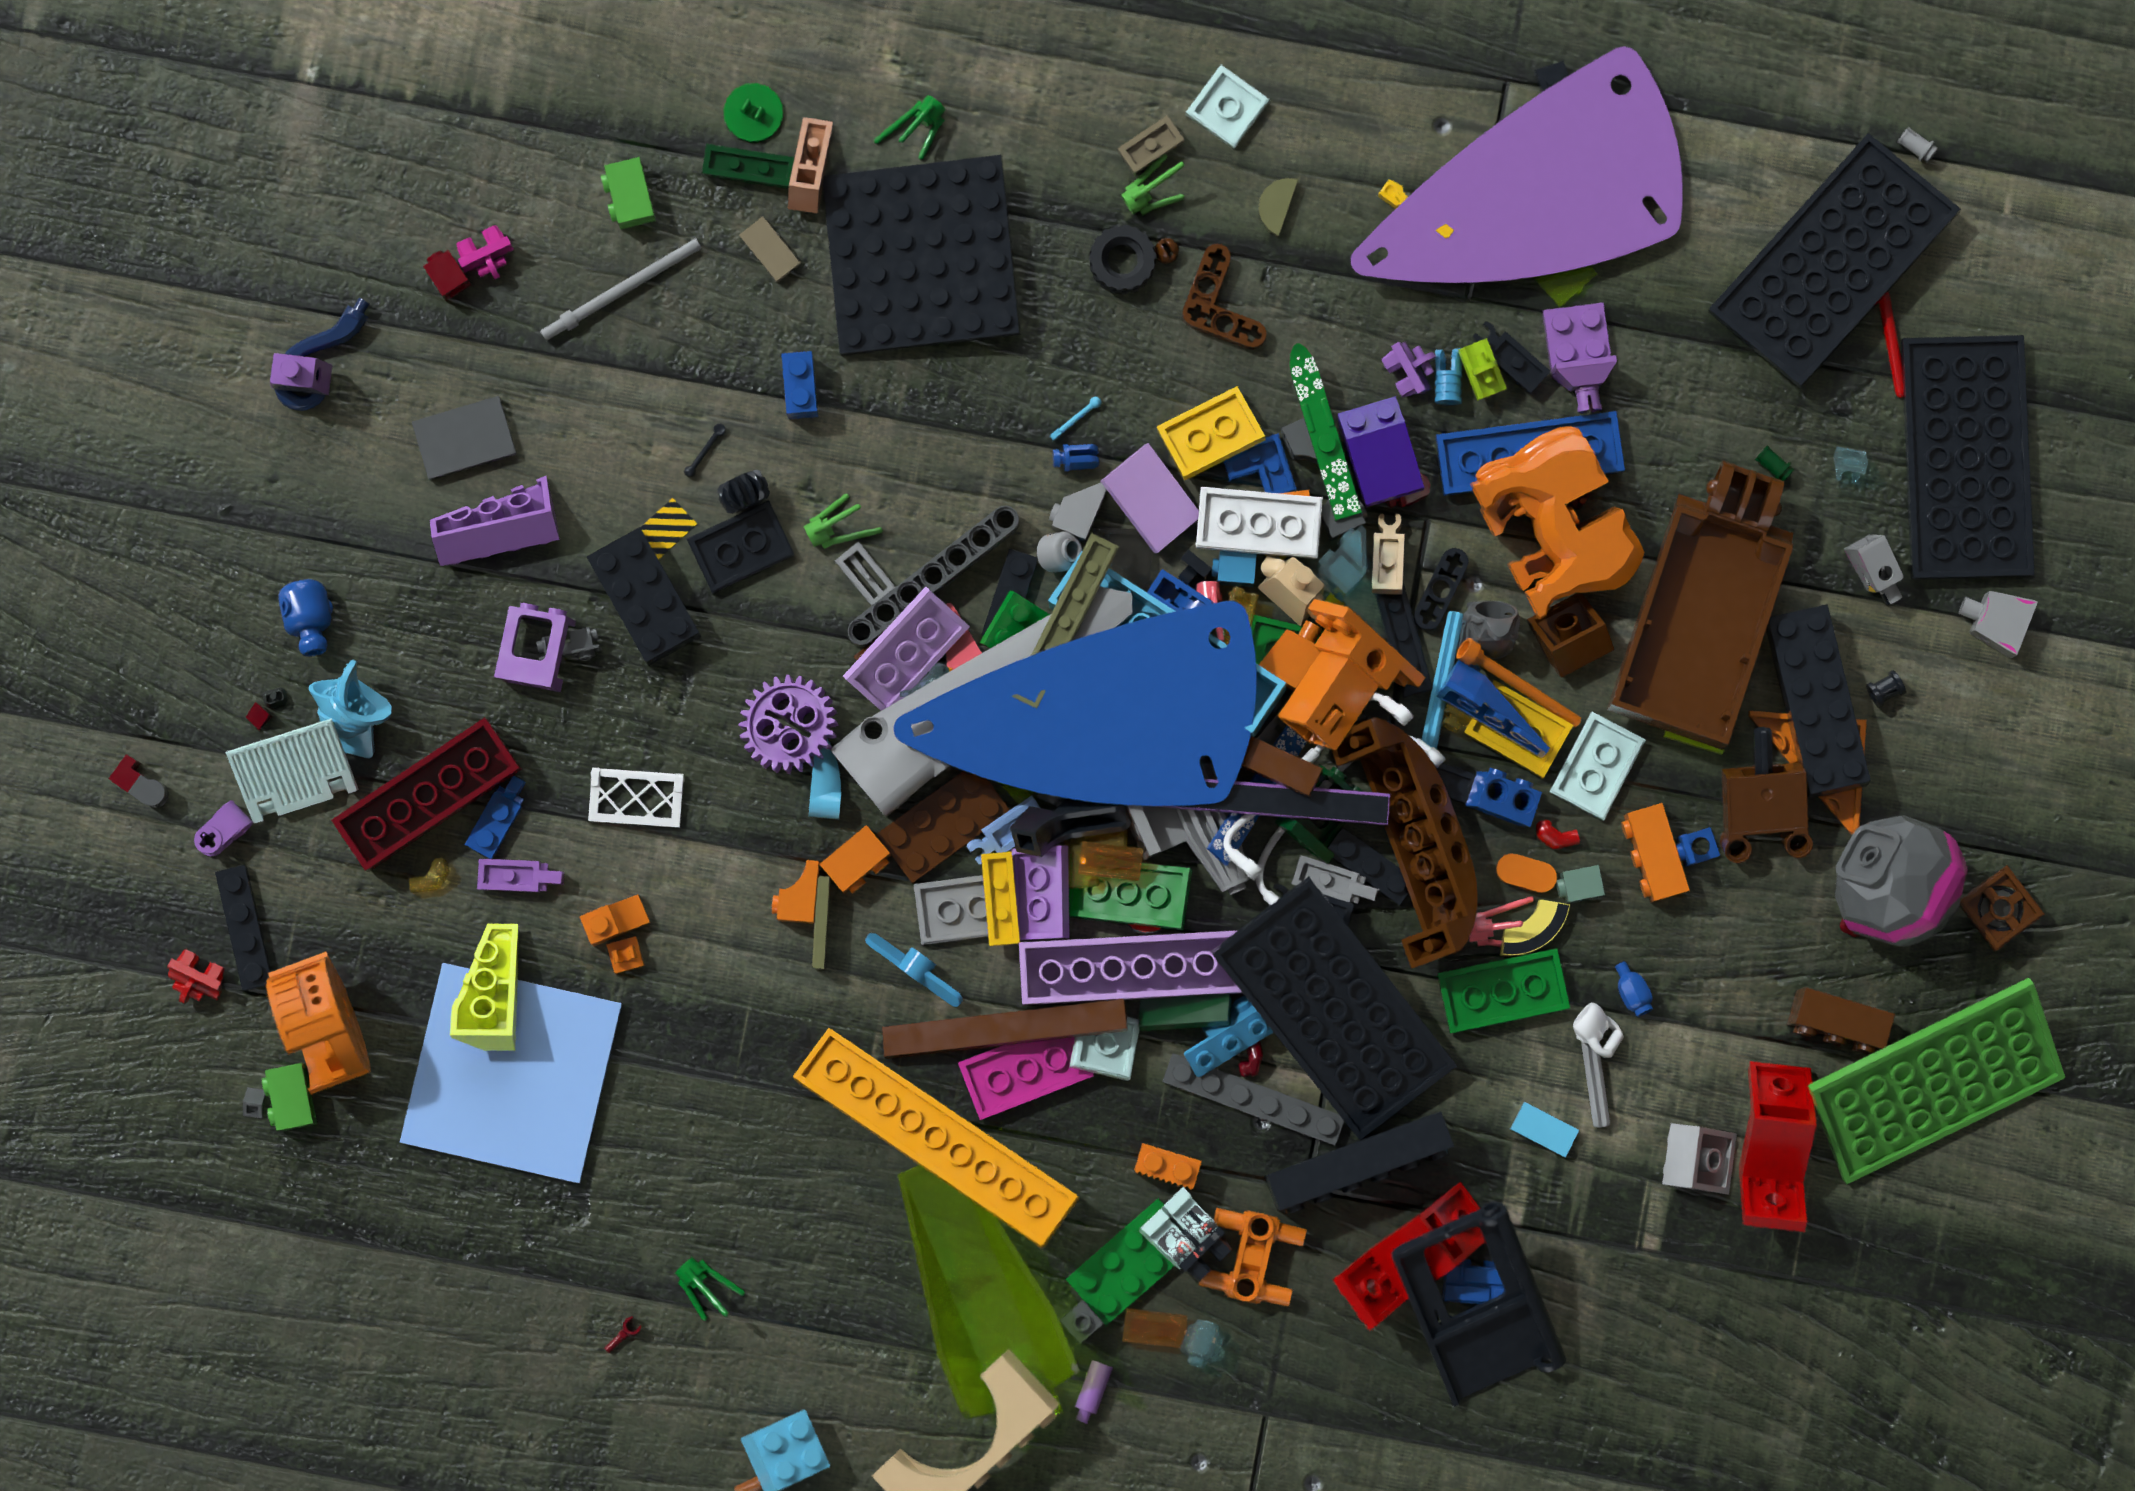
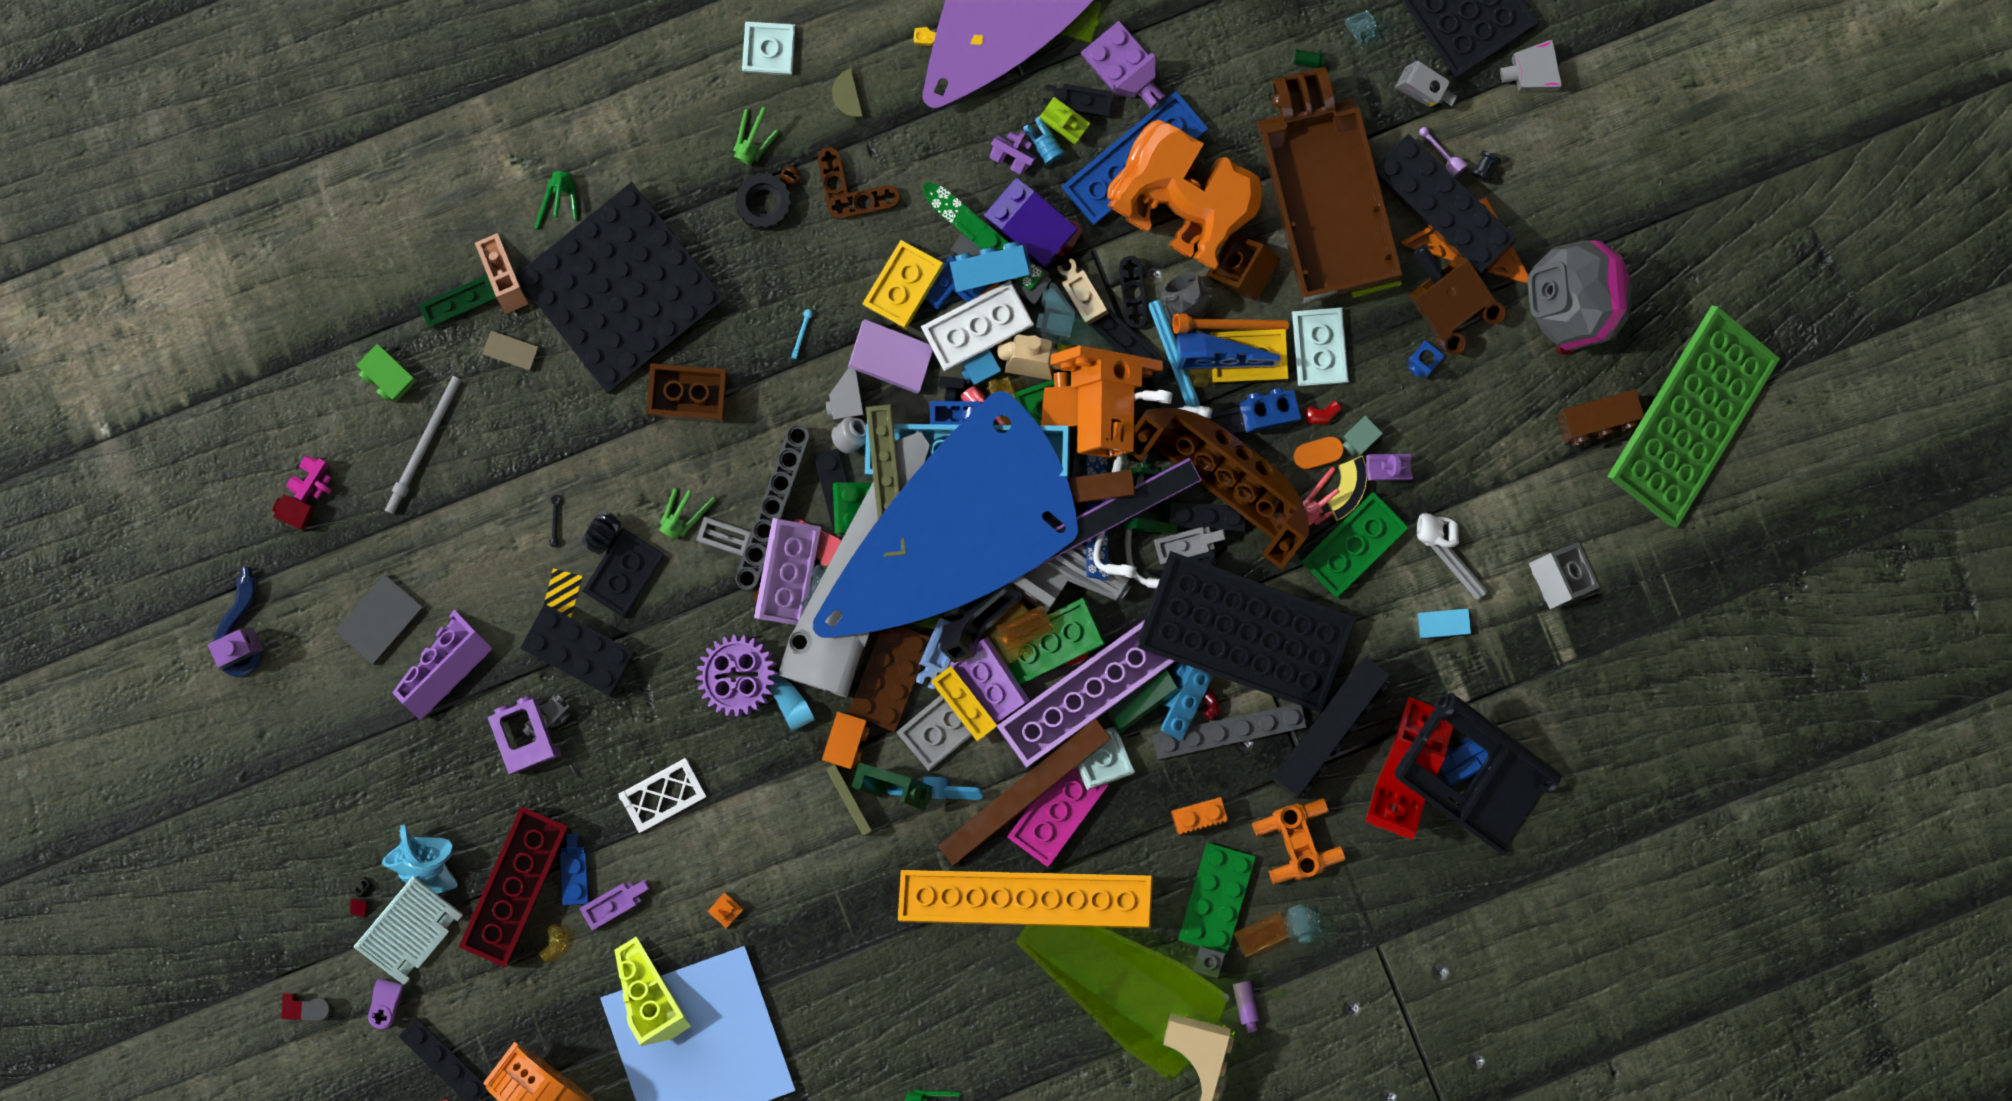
camera: 30 degrees left, 0 degrees up
blue piece [278,579,333,657] -> none
orange arch [579,894,651,947] -> none
green piece [723,83,783,142] -> none
orange arch [772,860,820,924] -> none
blue brick [781,351,818,419] -> none
blue arm [1053,444,1099,472] -> none
dark tan plate [1117,115,1184,175] -> none
hips [1139,1187,1232,1282] -> none
blue plant [1615,961,1653,1017] -> none
orange brick [1621,803,1690,903] -> none
red bracket [1739,1061,1816,1232] -> none
reddish brown piece [1960,865,2045,951] -> none
none -> reddish brown brick [646,364,728,423]
none -> dark green window [851,763,933,811]
none -> dark azure brick [949,241,1033,292]
none -> medium lavender hips [1365,454,1413,481]
none -> lavender hinge [1419,127,1468,178]

